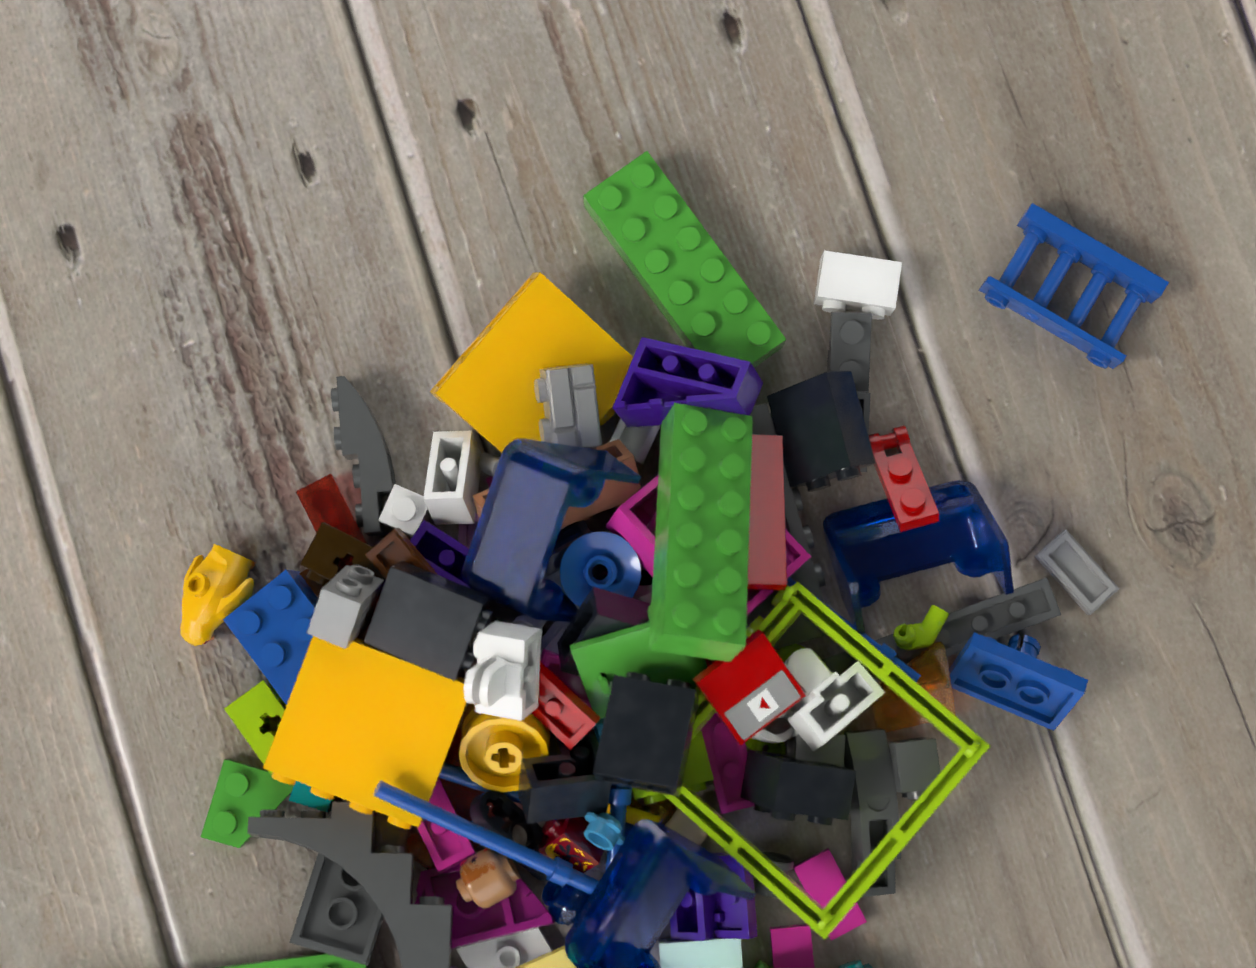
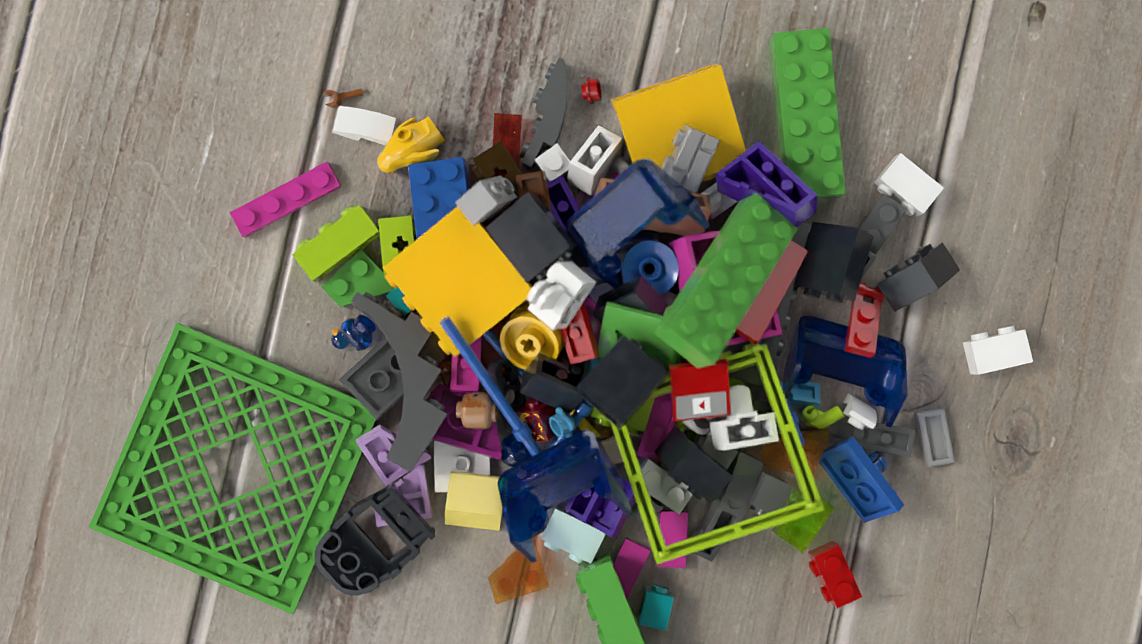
camera: 30 degrees right, 5 degrees up
blue fence [979,203,1169,369] -> none
none -> dark pink plate [230,162,341,238]
none -> lime brick [292,205,380,283]
none -> dark orange hand [323,88,363,108]
none -> clear blue animal [331,315,376,351]
none -> white slope [332,106,396,146]
none -> red plate [581,77,602,104]
none -> white brick [640,458,692,514]
none -> clear neon green brick [771,488,835,553]
none -> dark azure plate [780,379,820,410]
none -> red brick [808,541,863,609]
none -> white slope [842,394,877,430]
none -> black brick [877,242,960,312]
none -> white brick [963,326,1033,375]

